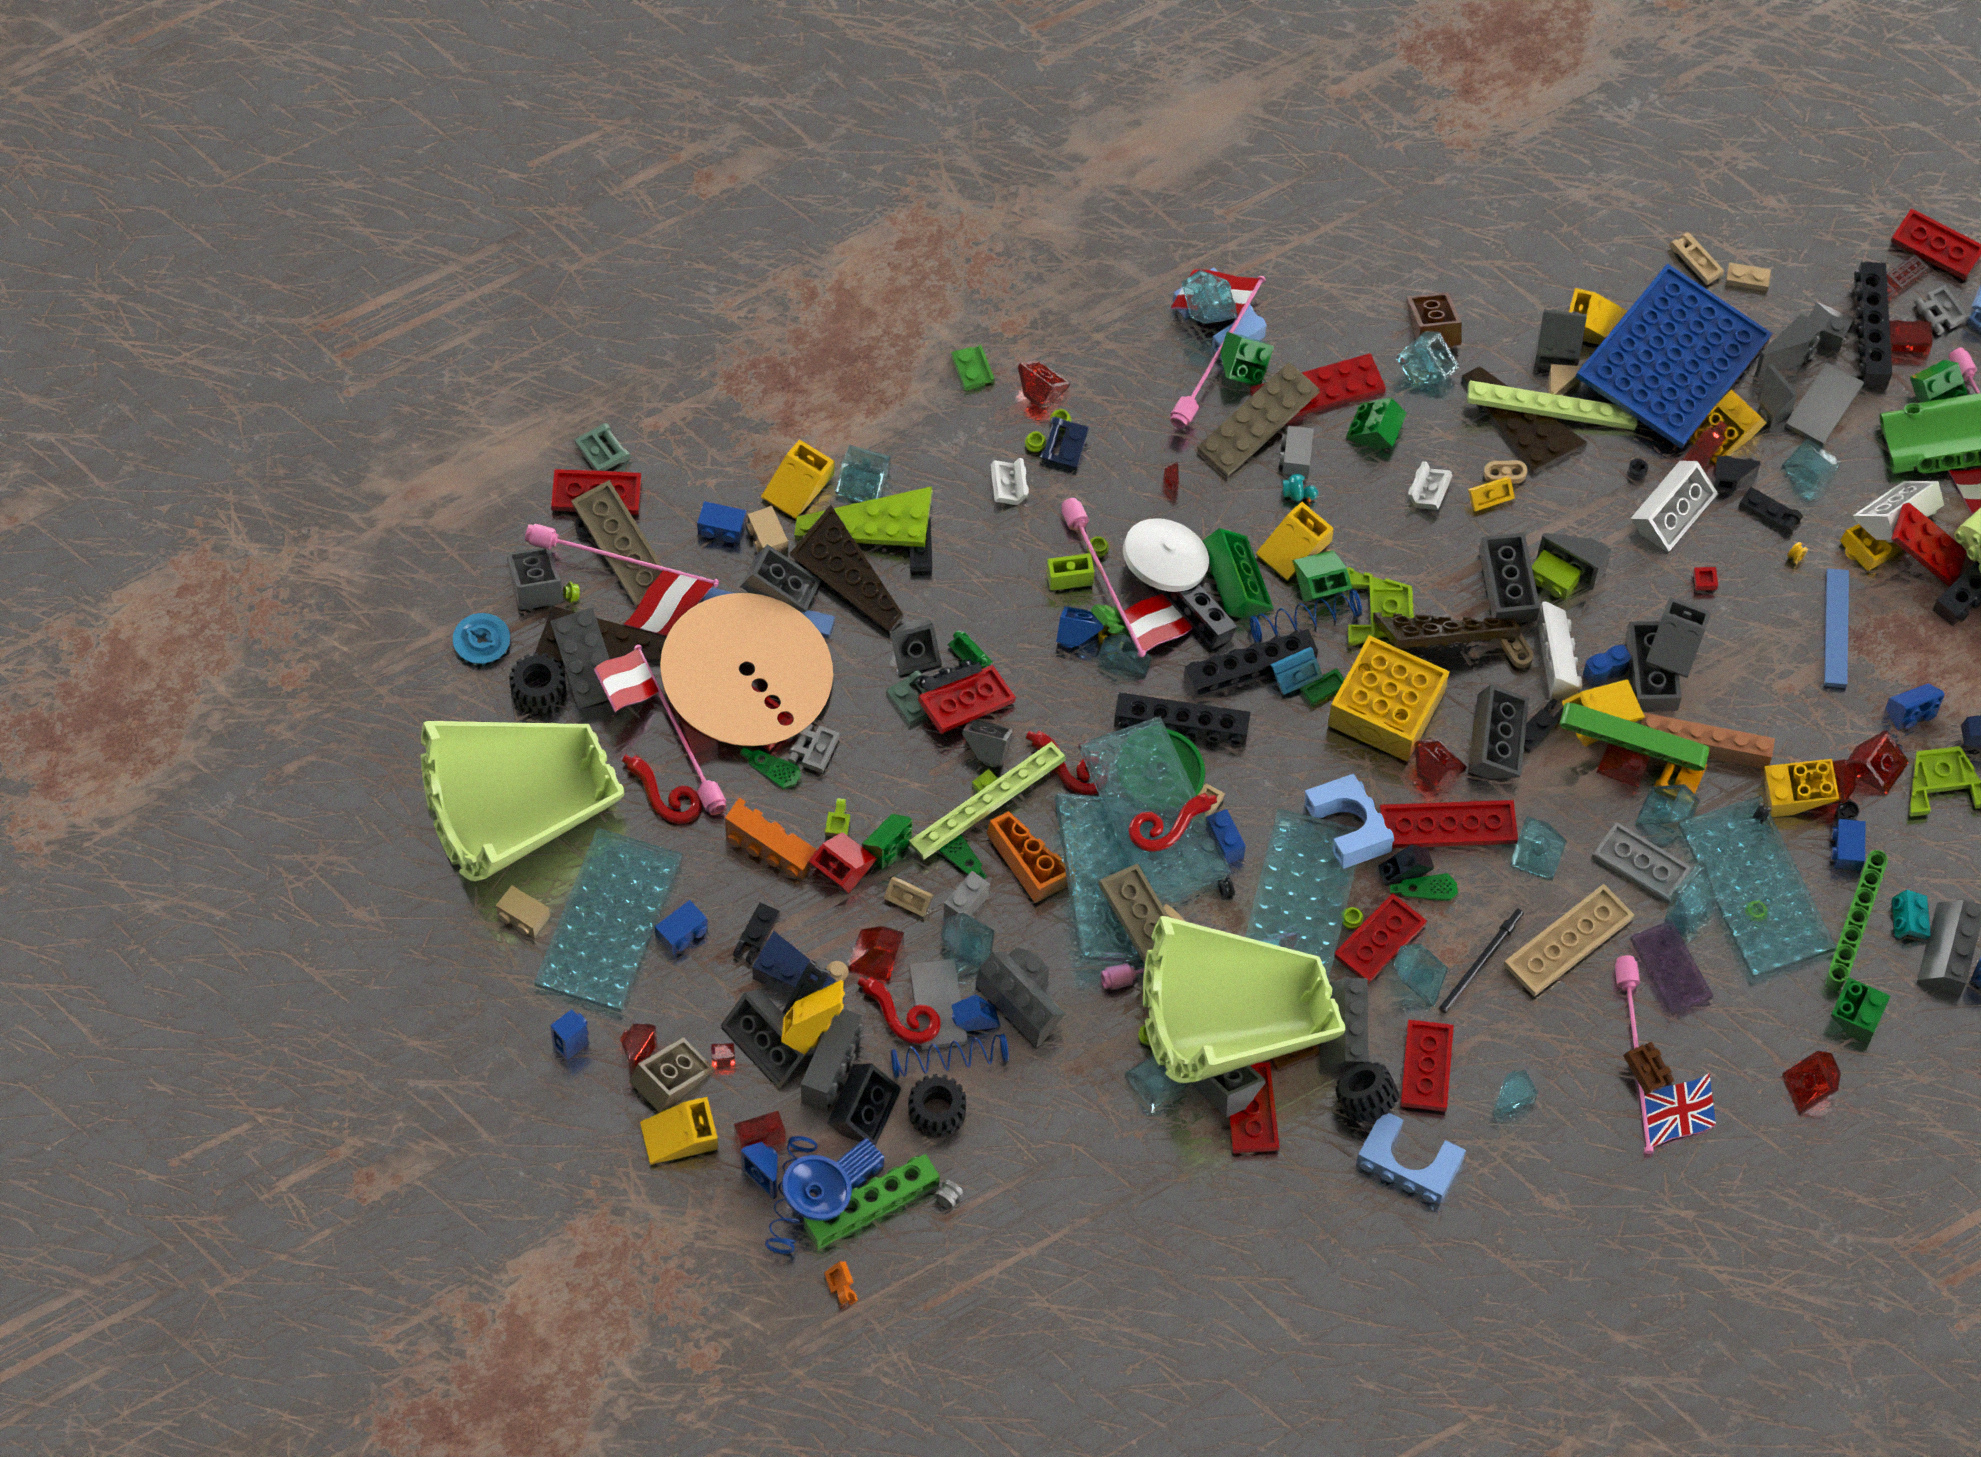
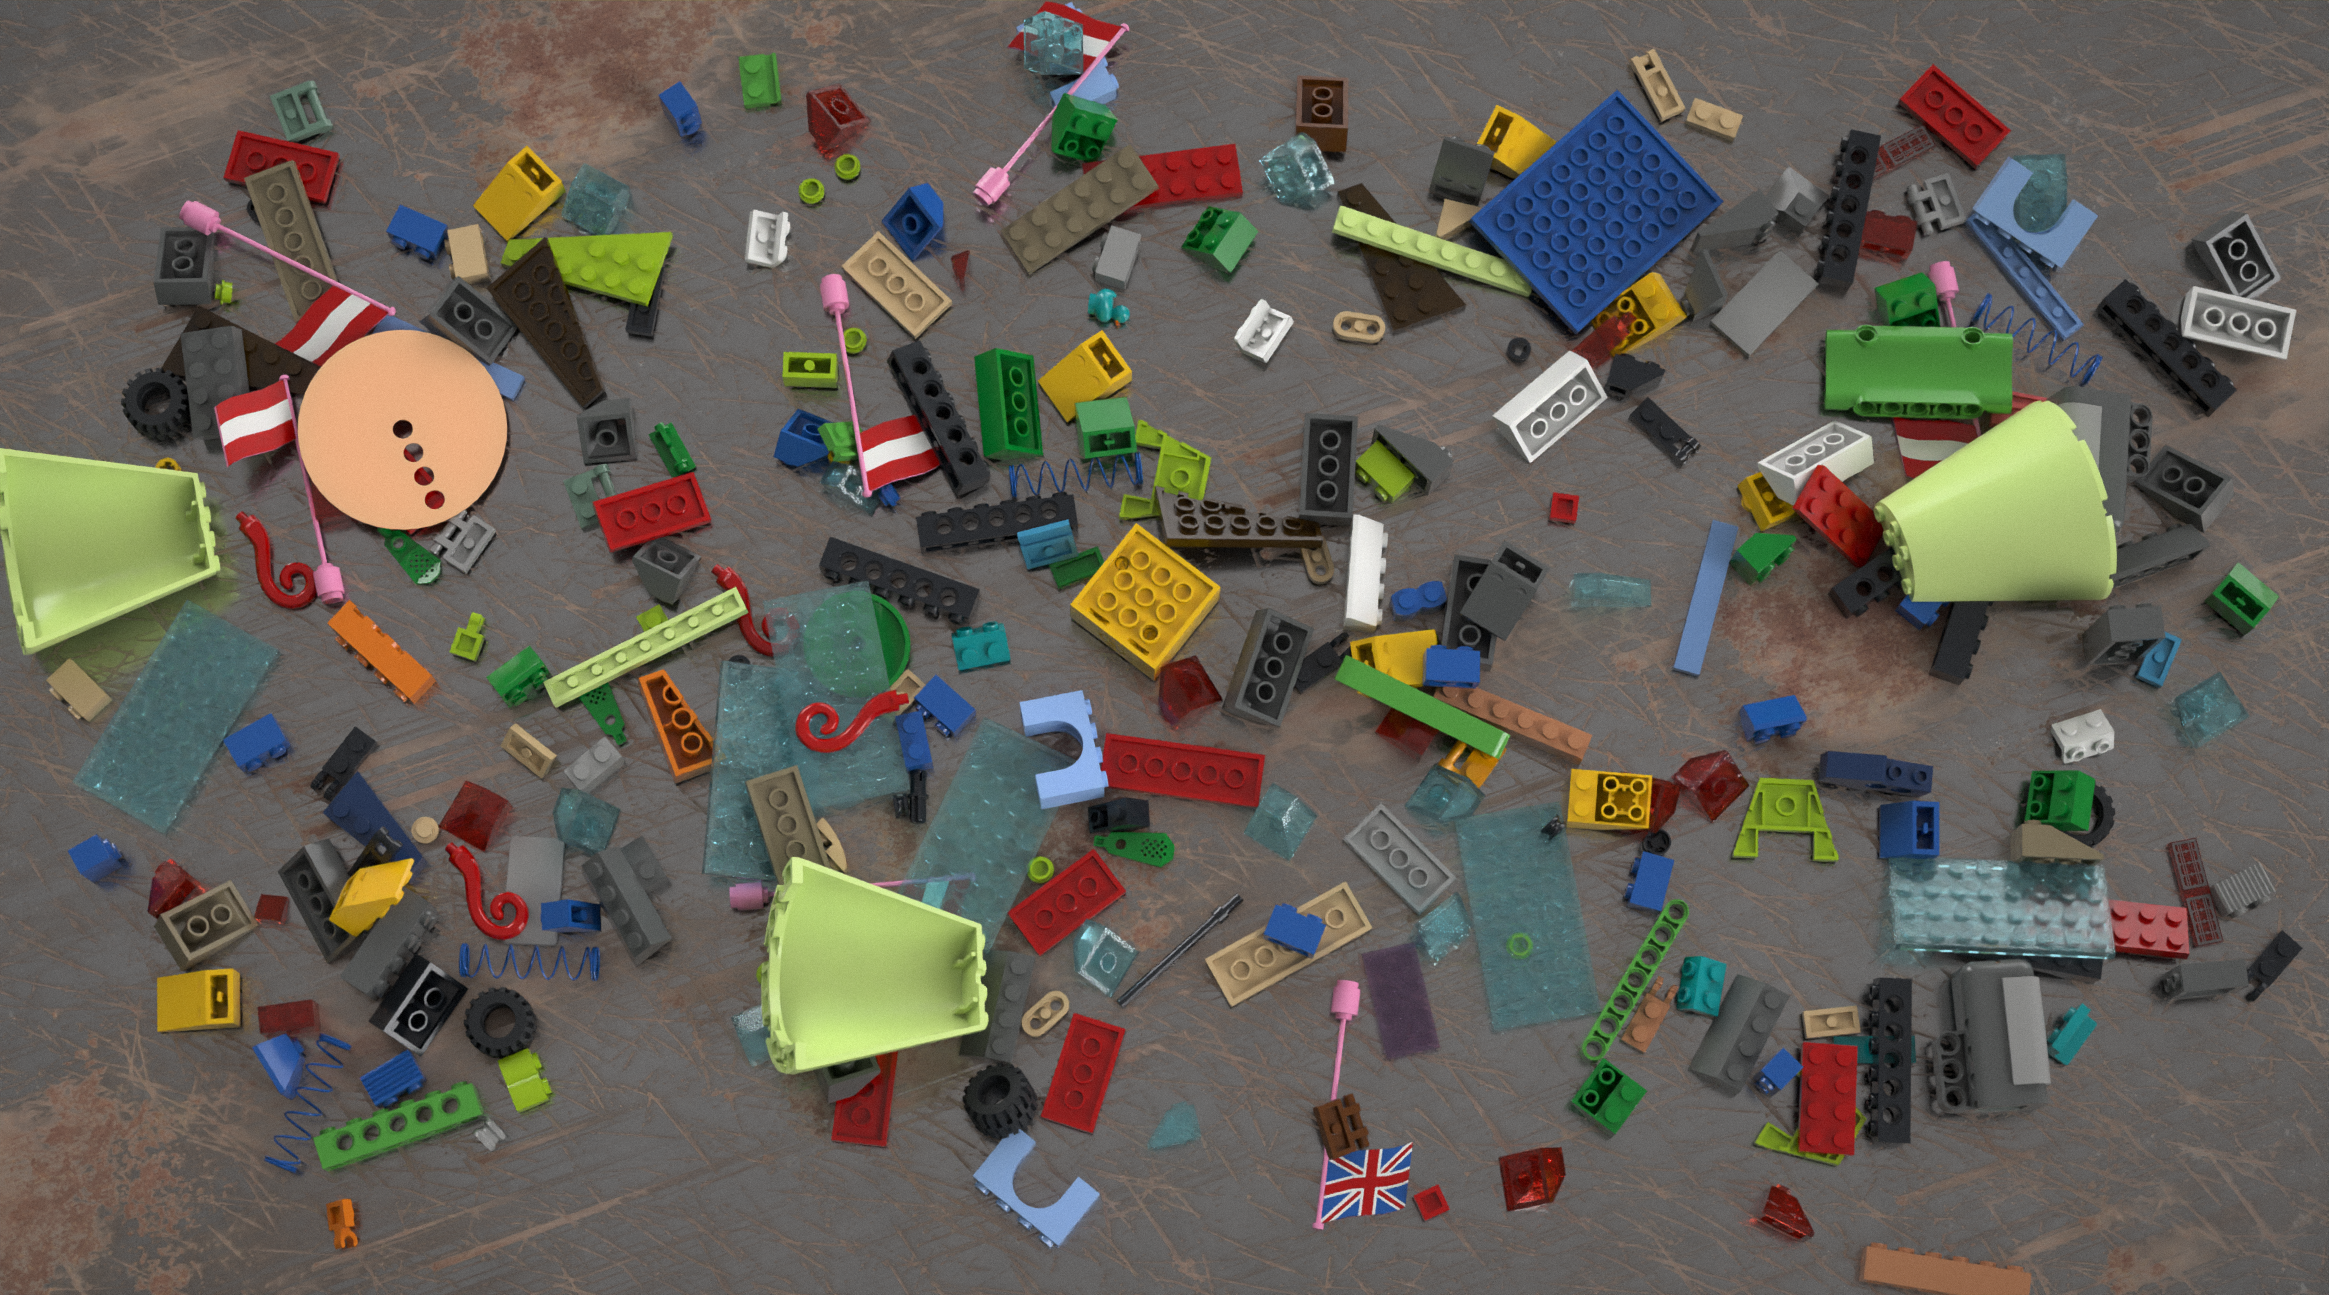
camera: 10 degrees right, 15 degrees up
dark azure gear [453,613,511,666] -> none
blue dish [782,1155,852,1221] -> none
red slope [809,832,877,894] -> none
black plate [917,659,982,690] -> none
dark blue plate [1040,417,1089,469] -> none
white dish [1123,519,1209,592] -> none
yellow plate [1468,476,1515,511] -> none
clear light blue slope [1781,438,1842,492] -> none
yellow bush [1787,542,1808,564] -> none
none -> lime brick [497,1048,552,1113]
none -> blue brick [658,81,702,137]
none -> tan plate [841,231,952,339]
none -> blue plate [877,483,901,507]
none -> blue slope [882,183,943,260]
none -> black axle [907,770,929,824]
none -> blue brick [914,675,976,738]
none -> teal bracket [951,621,1011,670]
none -> tan plate [1022,991,1069,1037]
none -> blue brick [1263,903,1326,959]
none -> red plate [1413,1185,1450,1222]
none -> blue brick [1423,645,1480,689]
none -> clear light blue slope [1571,573,1651,607]
none -> nougat hinge [1620,975,1679,1054]
none -> green slope [1729,533,1797,586]

